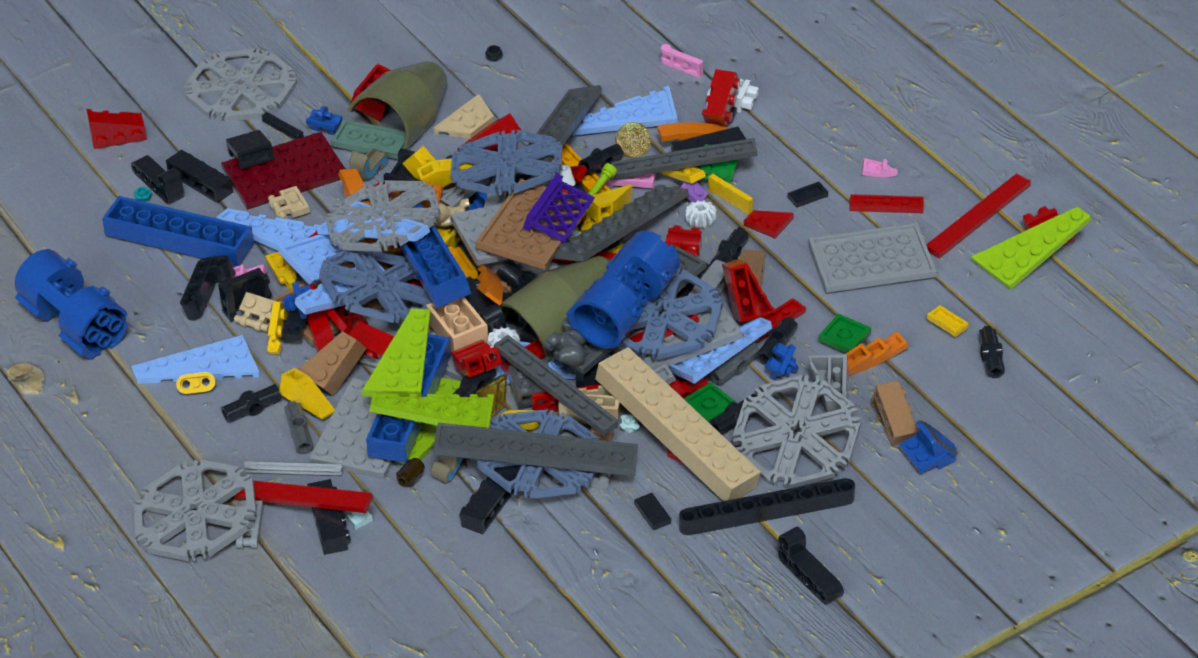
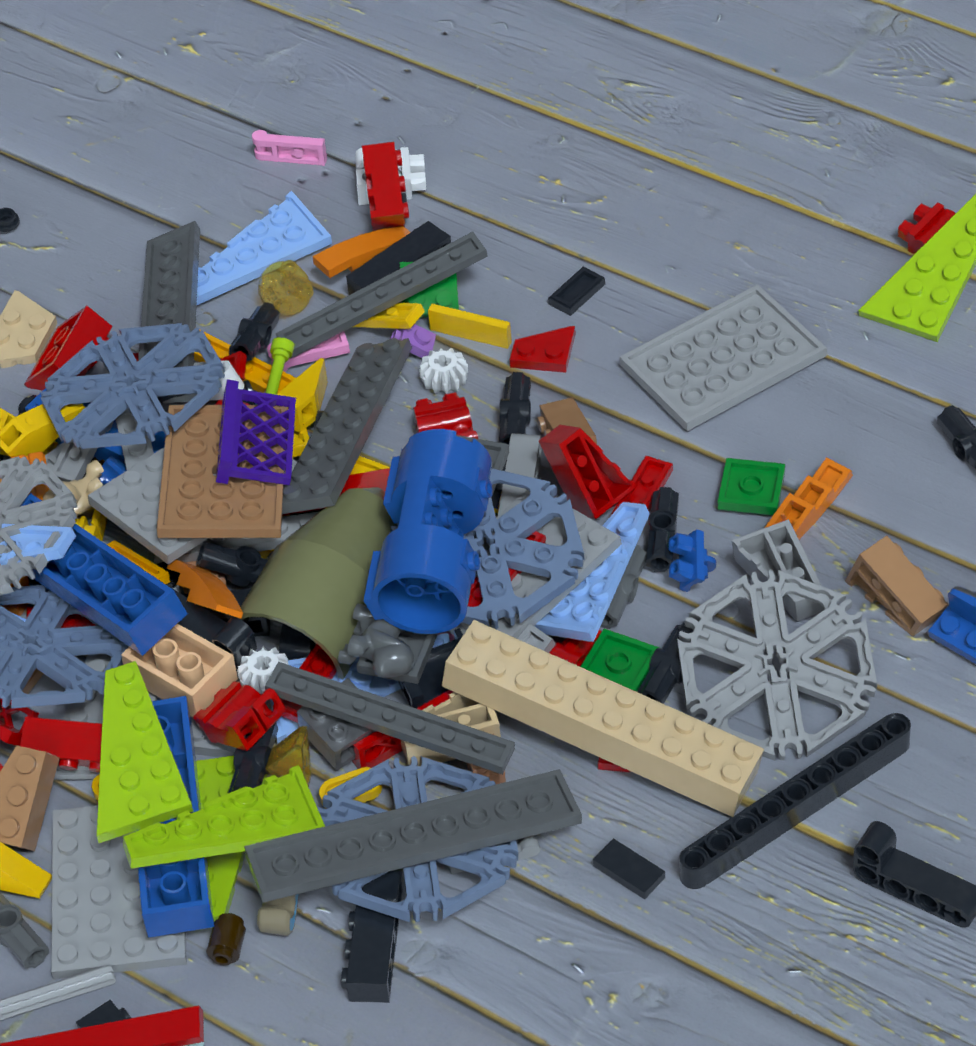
camera: 20 degrees left, 5 degrees up
light aqua plate [620,414,640,433] -> none
red tile [850,194,924,214] -> none
bright pink slope [861,158,898,177] -> none
red tile [926,173,1031,258] -> none
yellow plate [927,305,969,337] -> none

